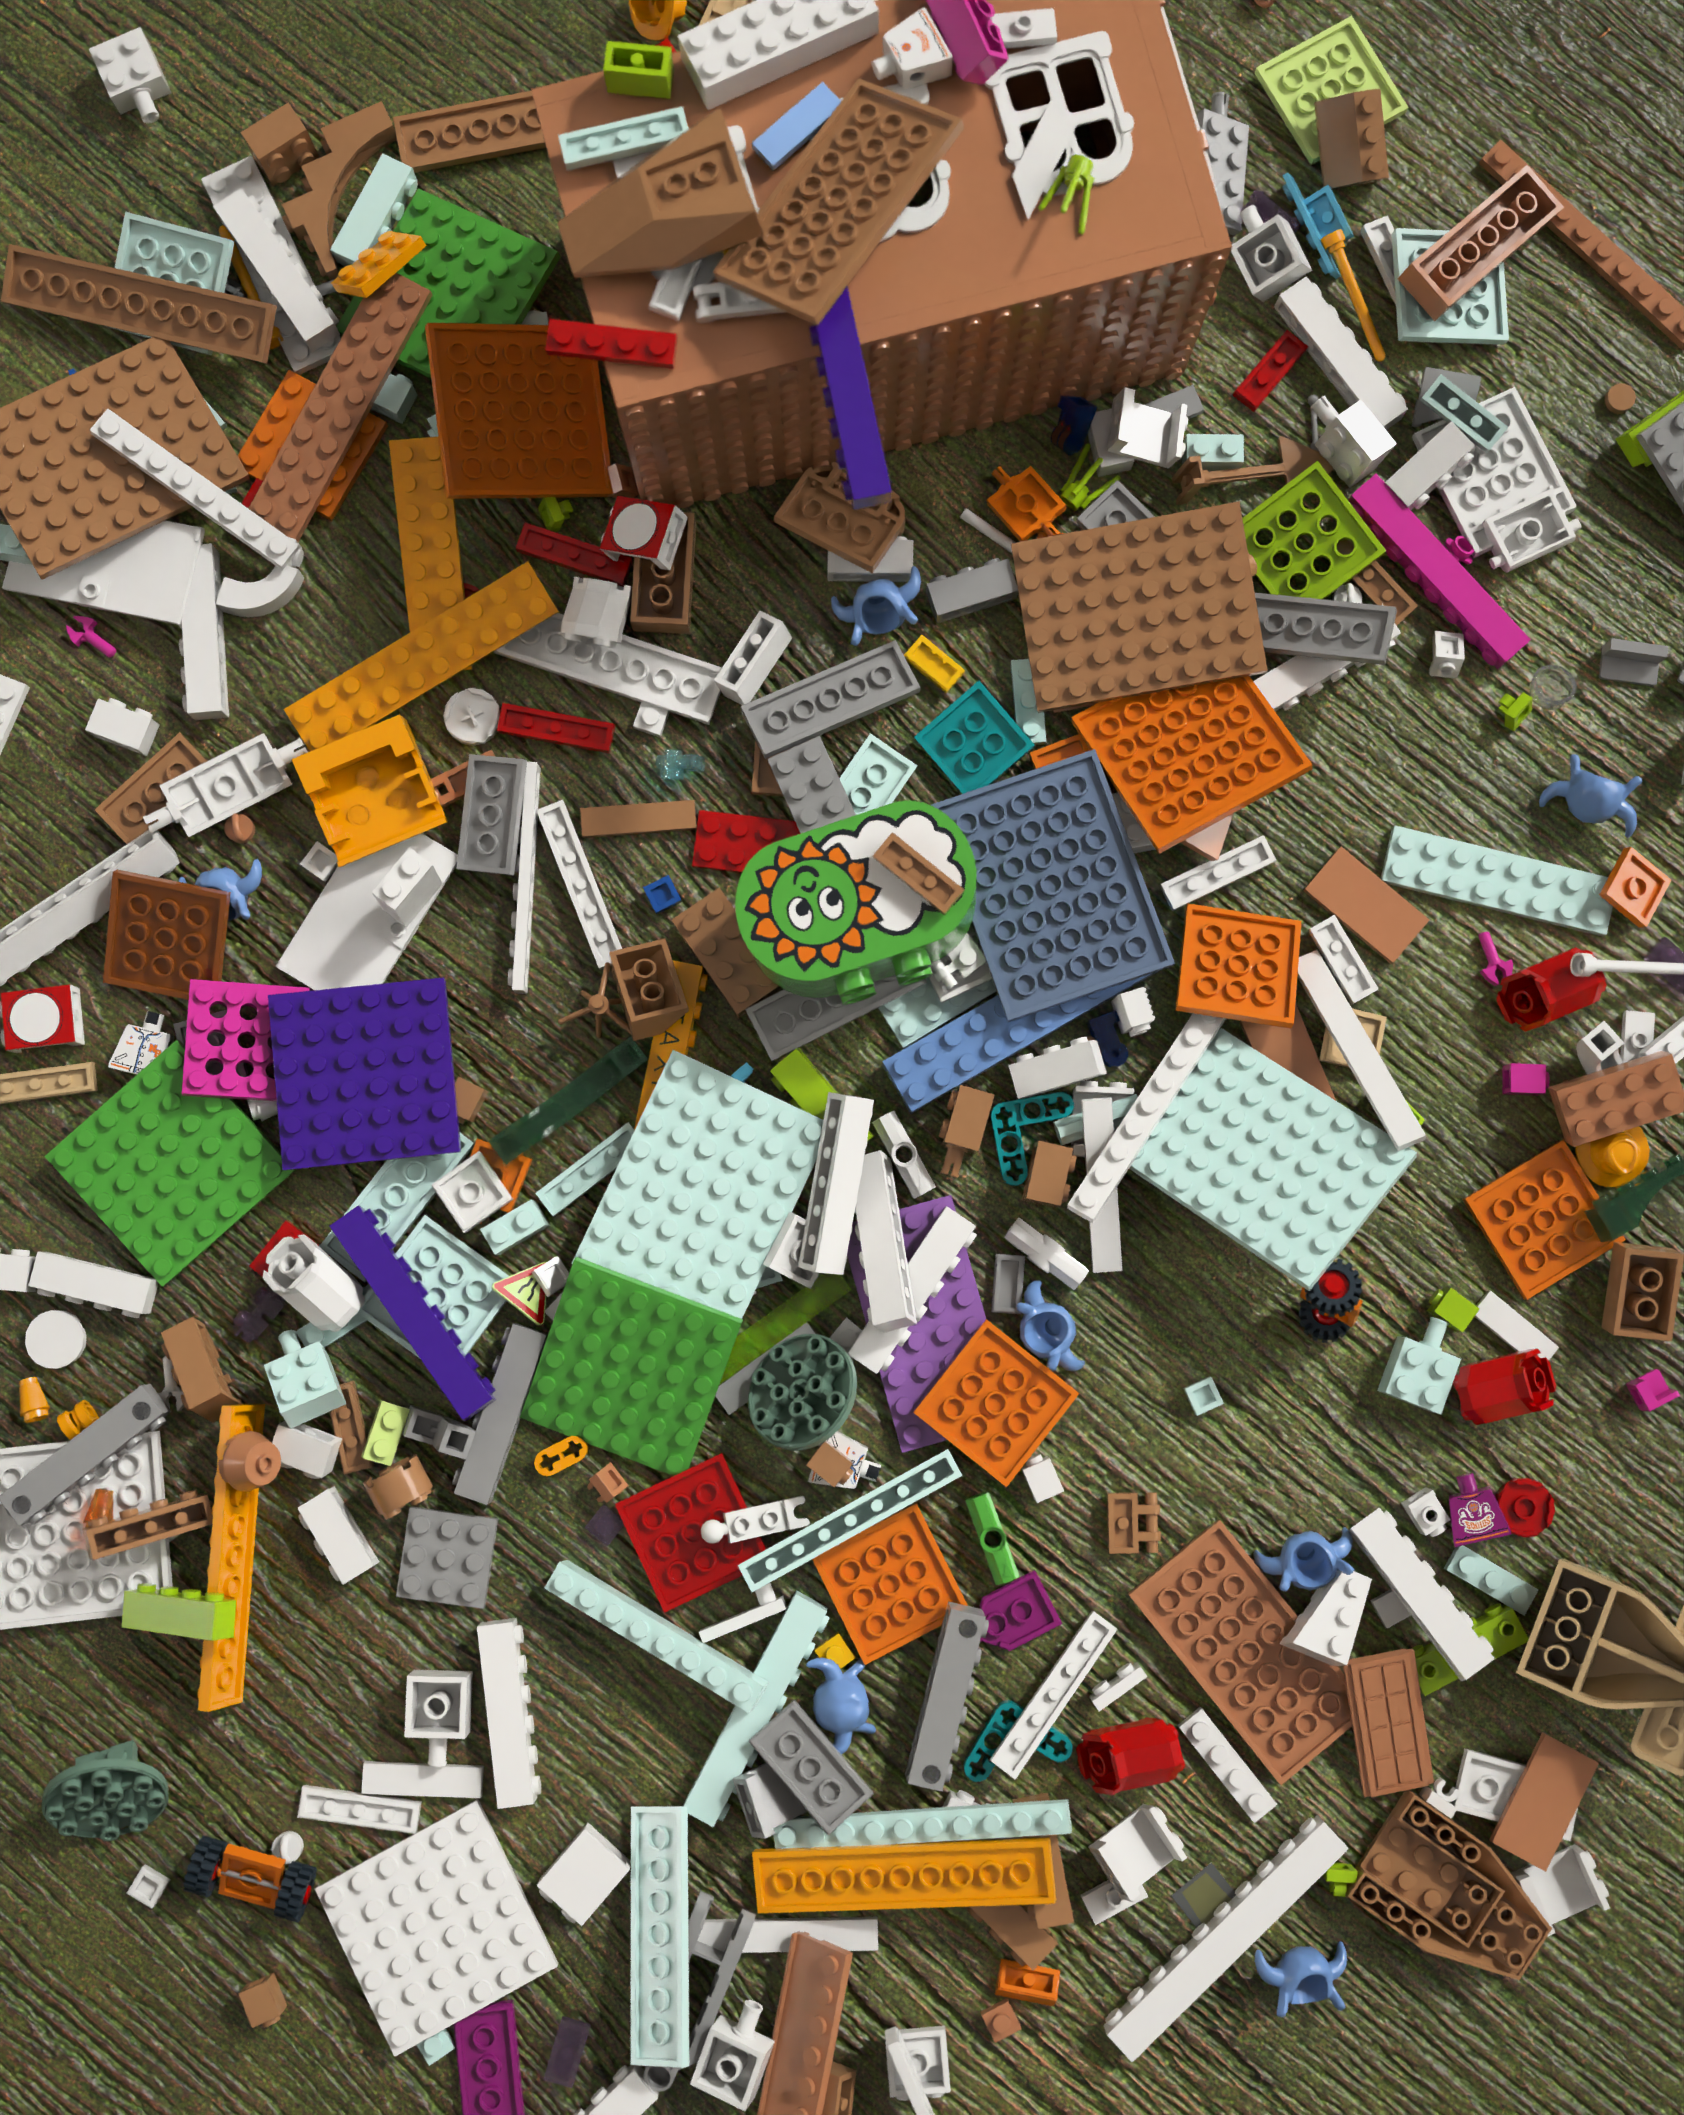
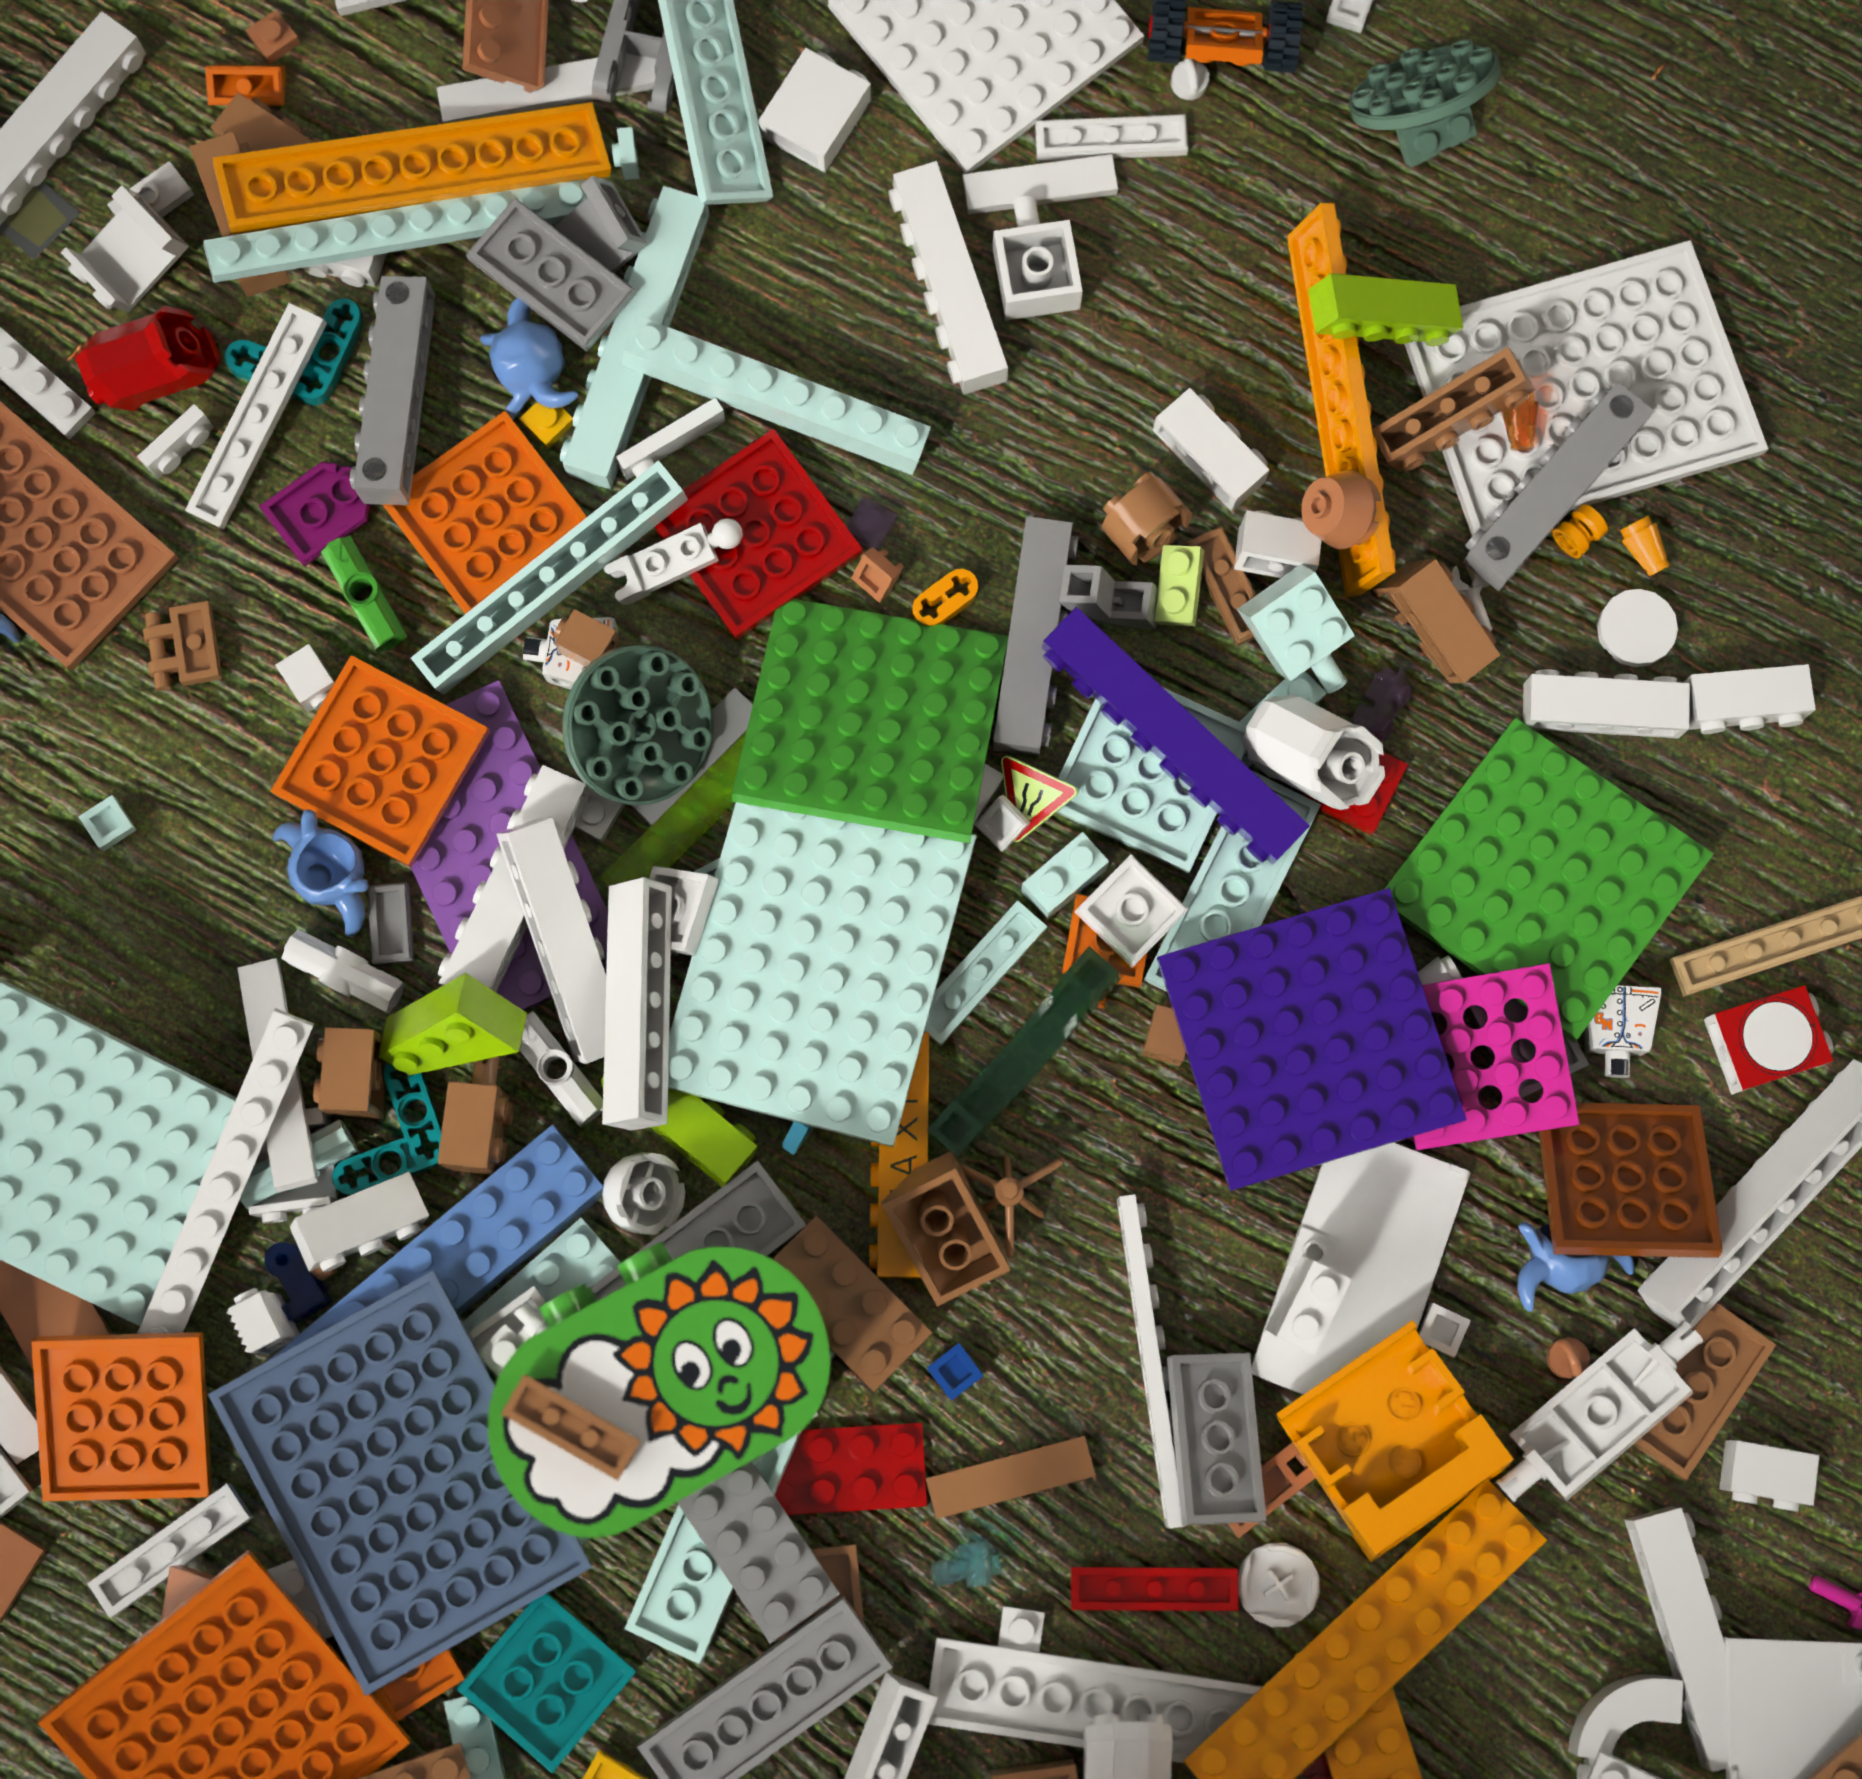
camera: 170 degrees right, 5 degrees down
light grey plate [396,1506,499,1609] -> none
white plate [536,800,622,970] -> none
none -> lime wedge [378,973,527,1075]
none -> white cylinder [602,1152,685,1235]
none -> light aqua plate [612,127,640,180]

